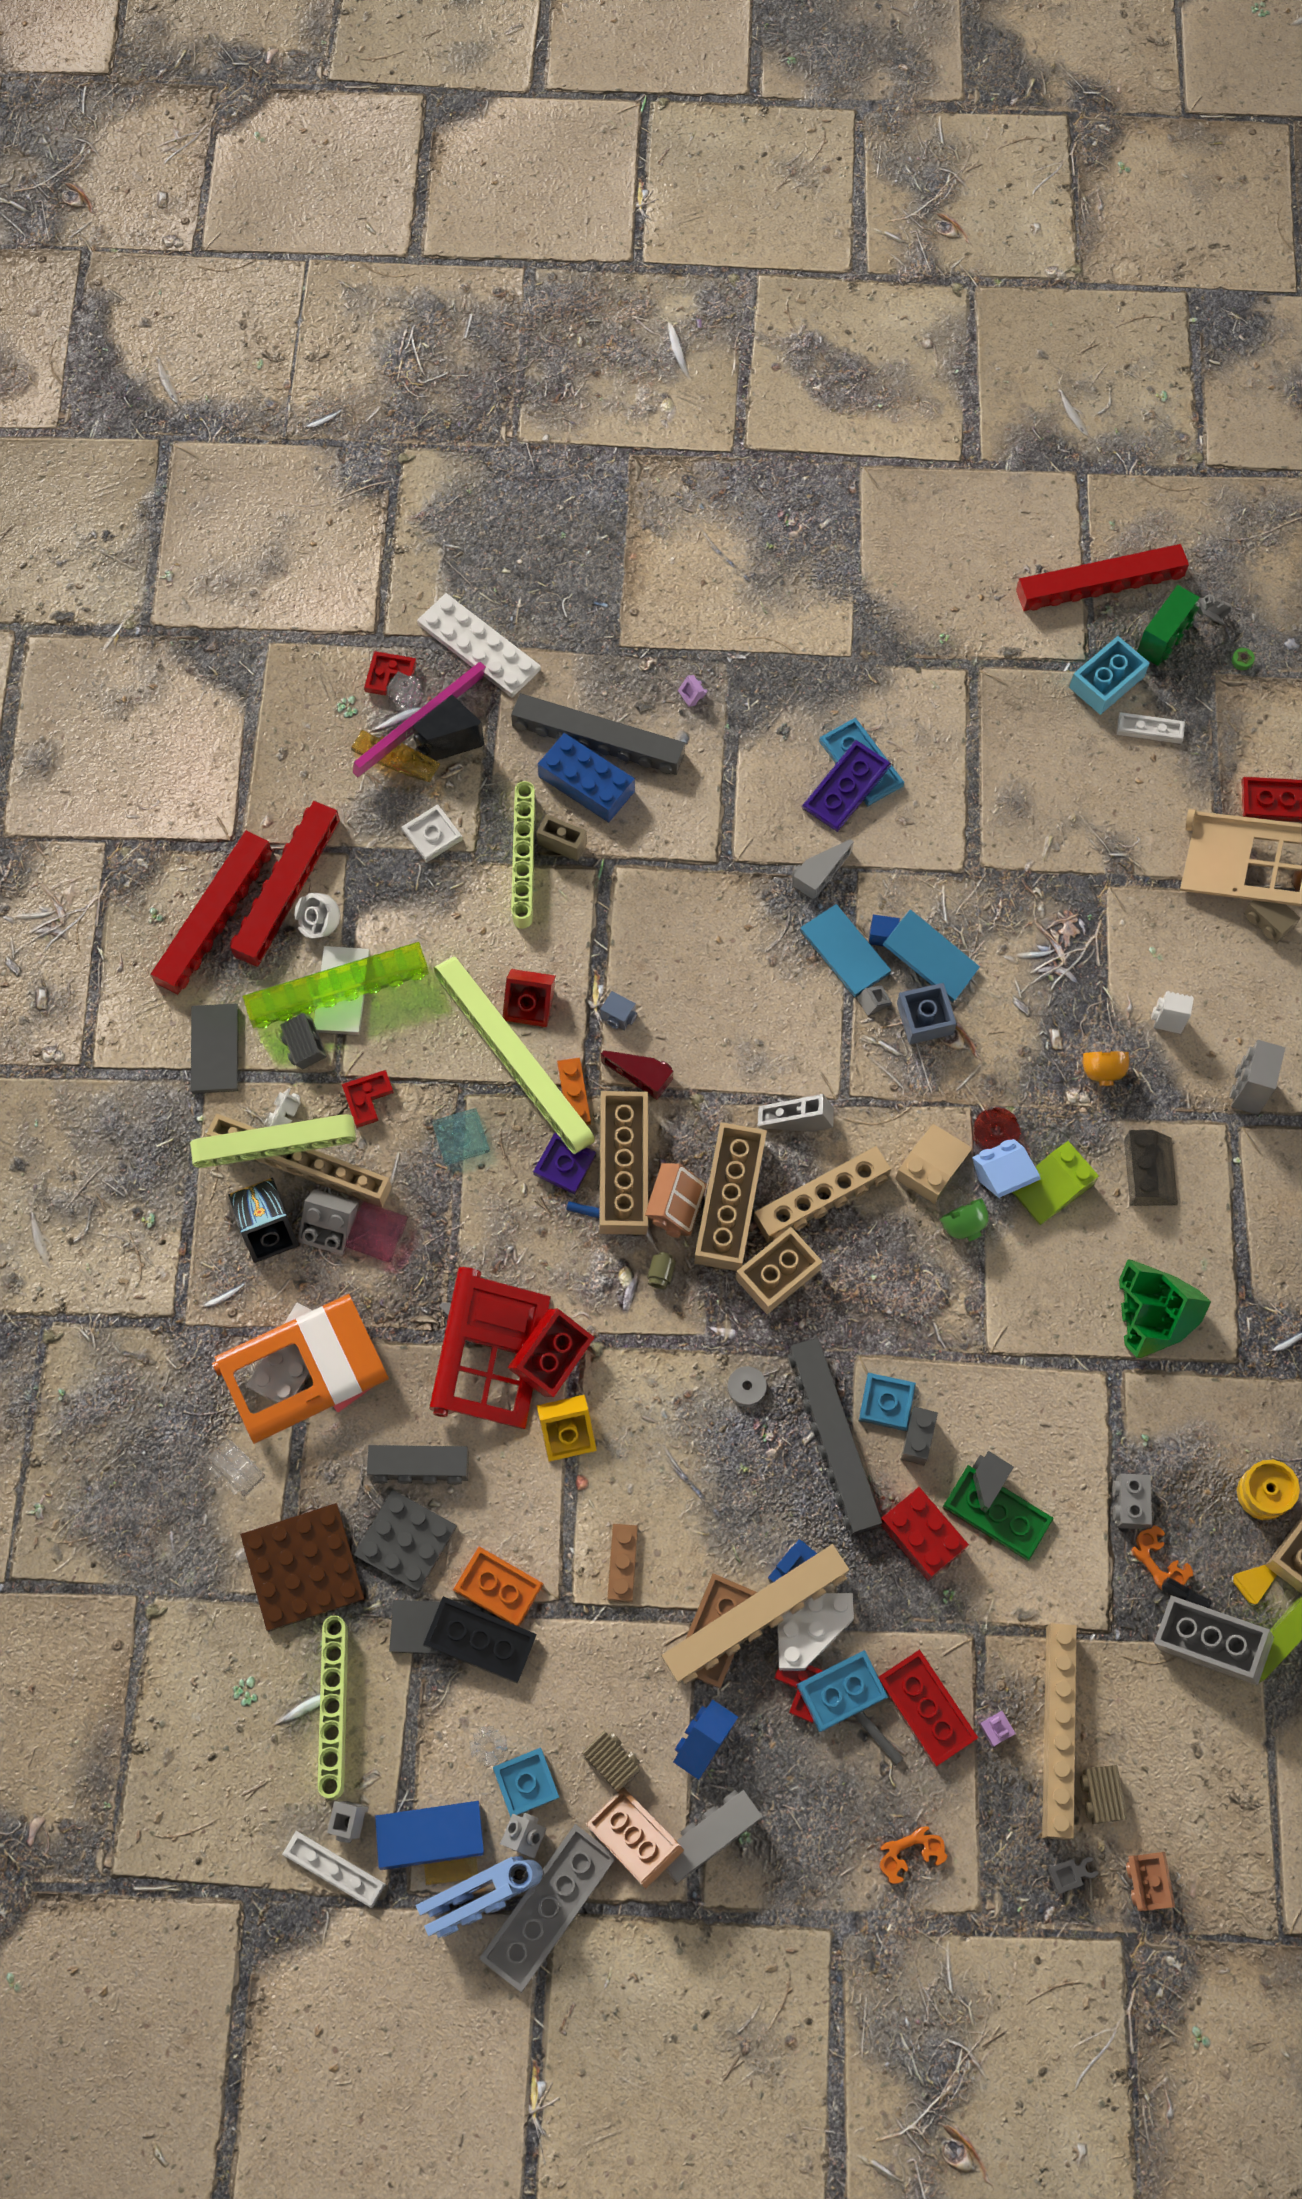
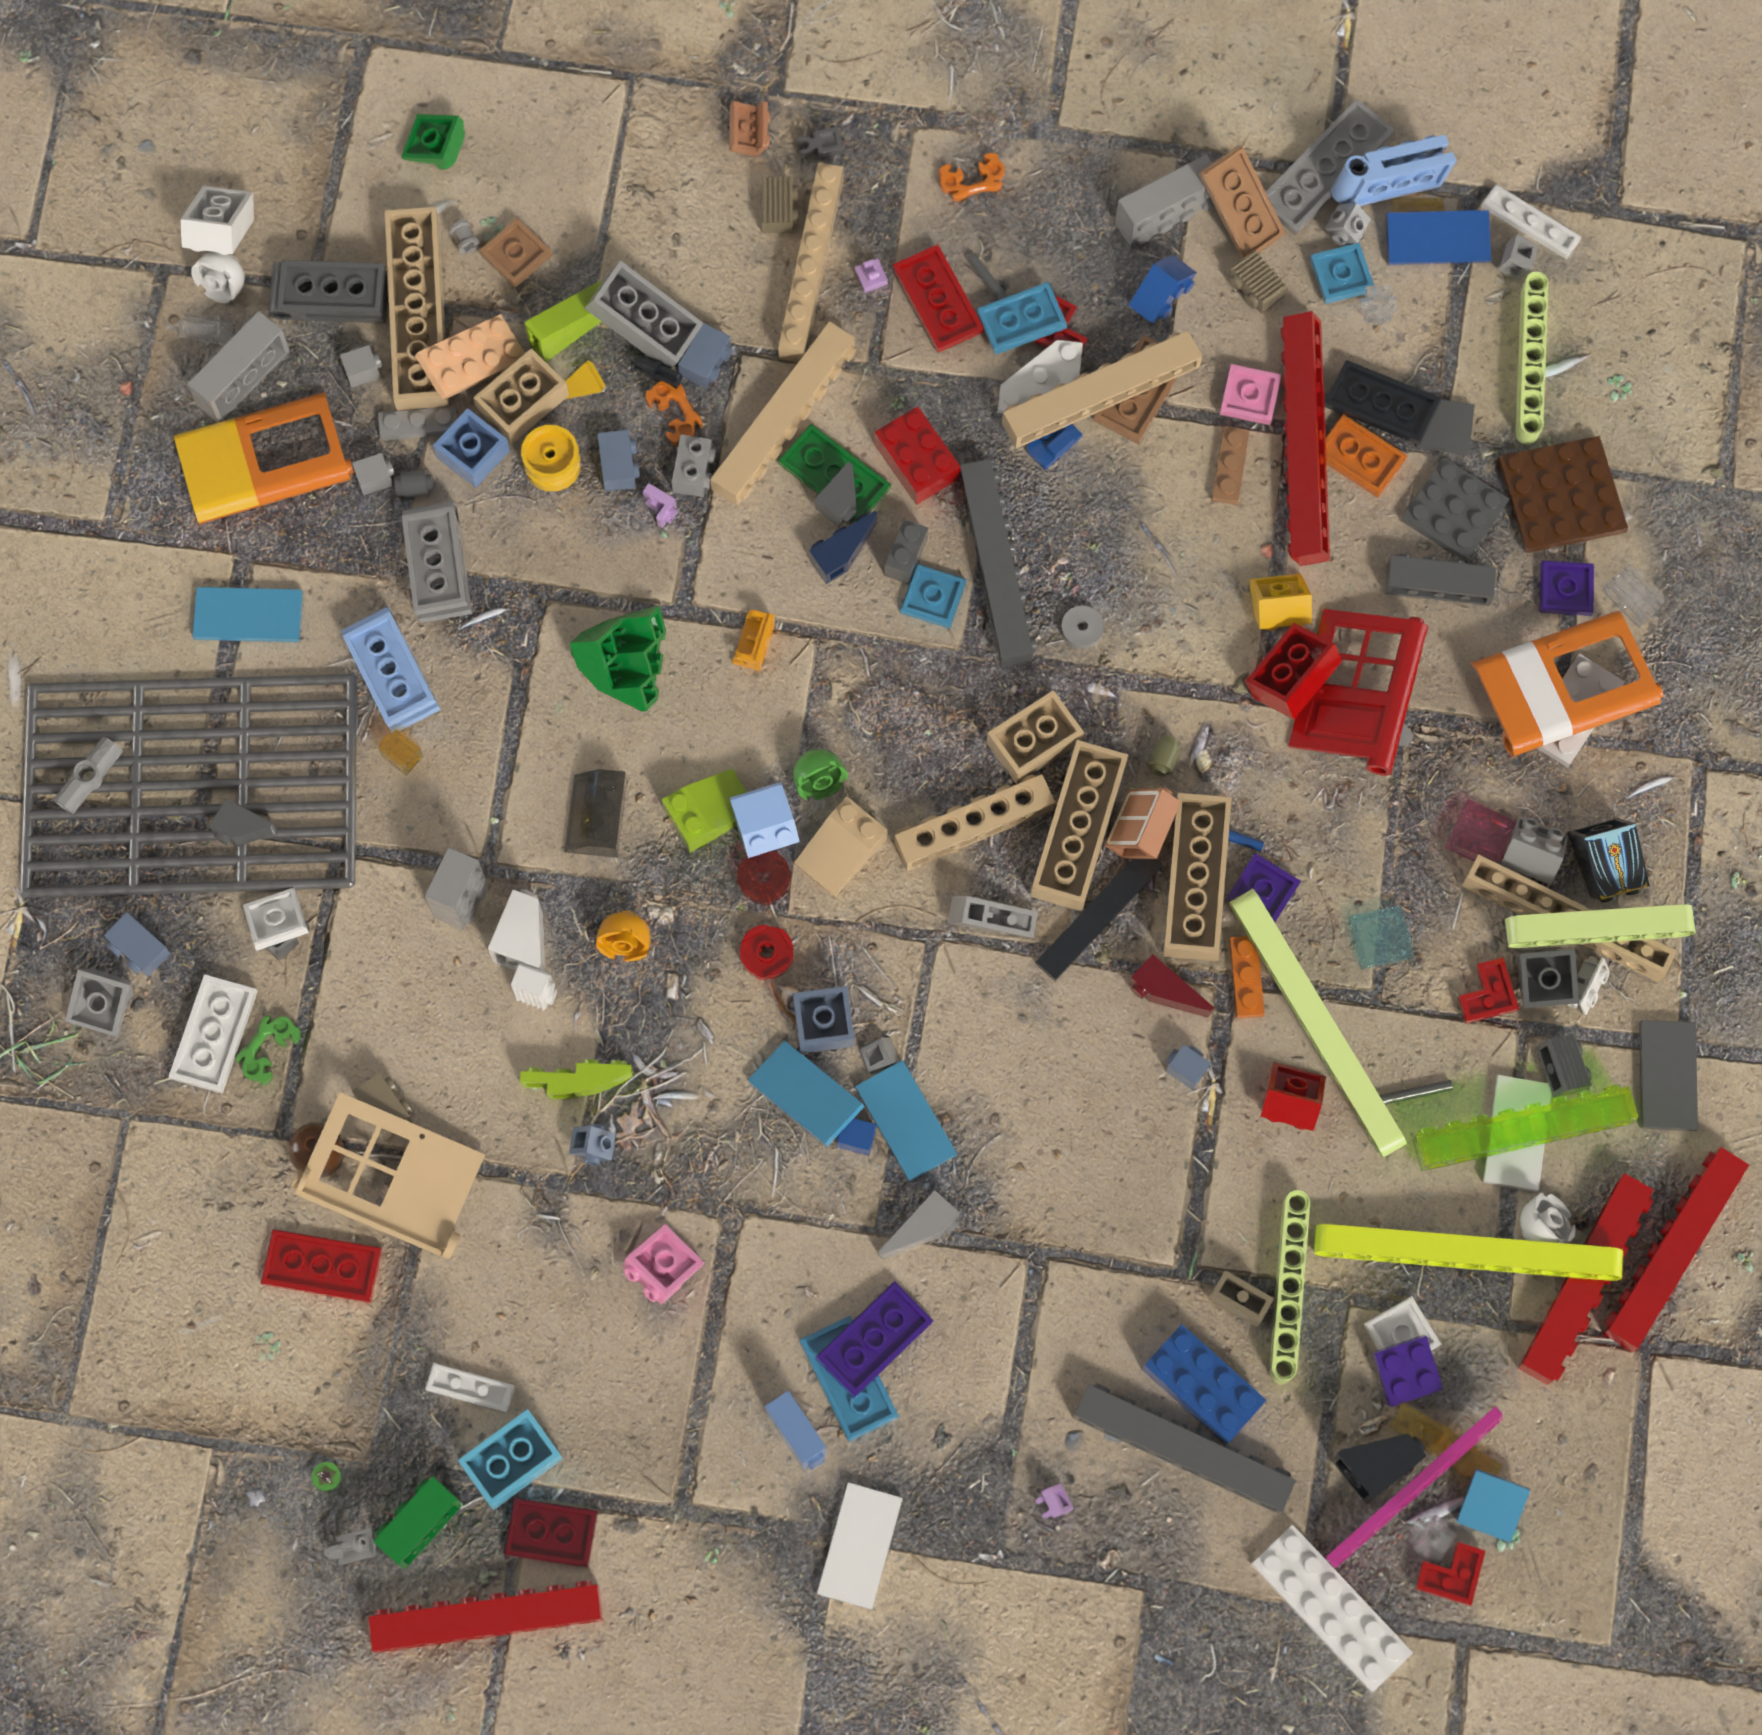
camera: 175 degrees left, 5 degrees up
none -> white slope [488,889,545,972]
none -> dark red tile [504,1498,598,1568]
none -> lime slope [520,1059,633,1100]
none -> sand blue brick [569,1124,616,1165]
none -> sand blue brick [598,430,640,491]
none -> bright pink plate [622,1224,704,1305]
none -> lavender bracket [643,483,677,528]
none -> sand blue brick [678,323,733,389]
none -> tan brick [710,321,856,506]
none -> light orange hinge [732,610,775,671]
none -> red plate [740,925,794,980]
none -> medium blue brick [765,1391,827,1470]
none -> dark blue slope [809,511,877,584]
none -> white tile [817,1483,903,1610]
none -> black tile [1035,859,1163,982]
none -> bright pink plate [1220,364,1281,425]
none -> red brick [1280,311,1330,566]
none -> neon yellow beam [1314,1224,1623,1281]
none -> dark purple plate [1372,1335,1443,1407]
none -> dark grey bar [1379,1080,1453,1105]
none -> dark azure tile [1456,1468,1530,1543]
none -> dark grey slope [1516,946,1579,1008]
none -> dark purple tile [1539,560,1594,616]

